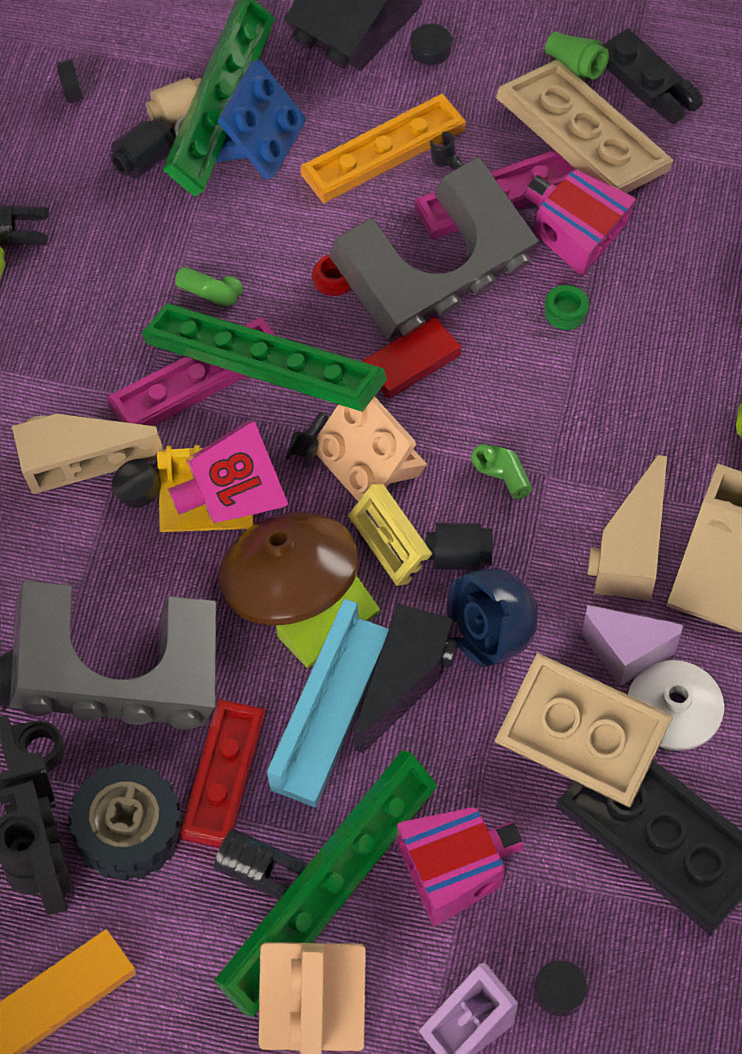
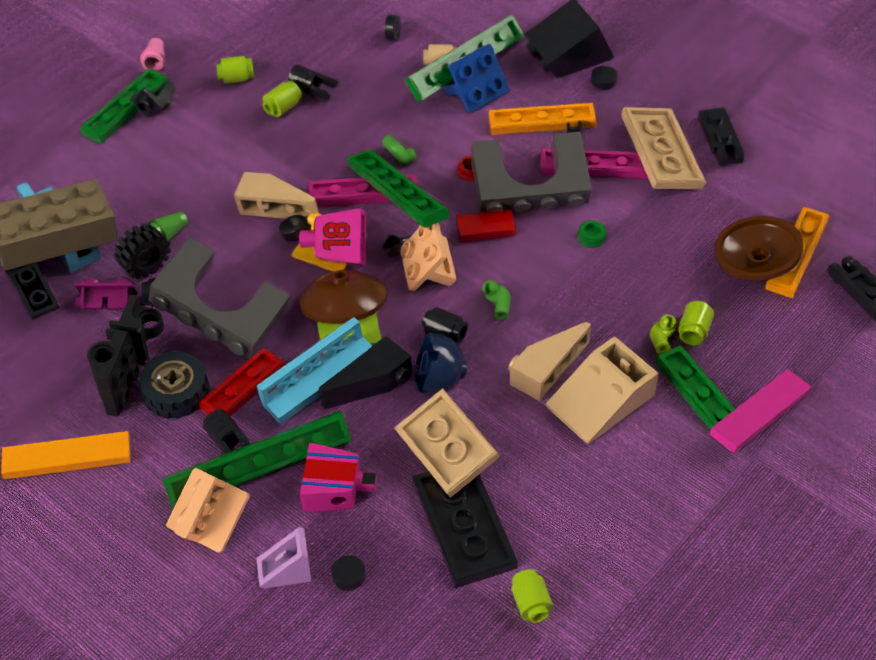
camera: 30 degrees right, 10 degrees down
black brick [110,118,175,179] -> none
light yellow tile [348,483,432,586] -> none
dark pink torso [524,170,636,277] -> none
bright green cone [545,31,609,80] -> none
lavender slope [581,605,683,686] -> none
white dish [628,660,724,751] -> none

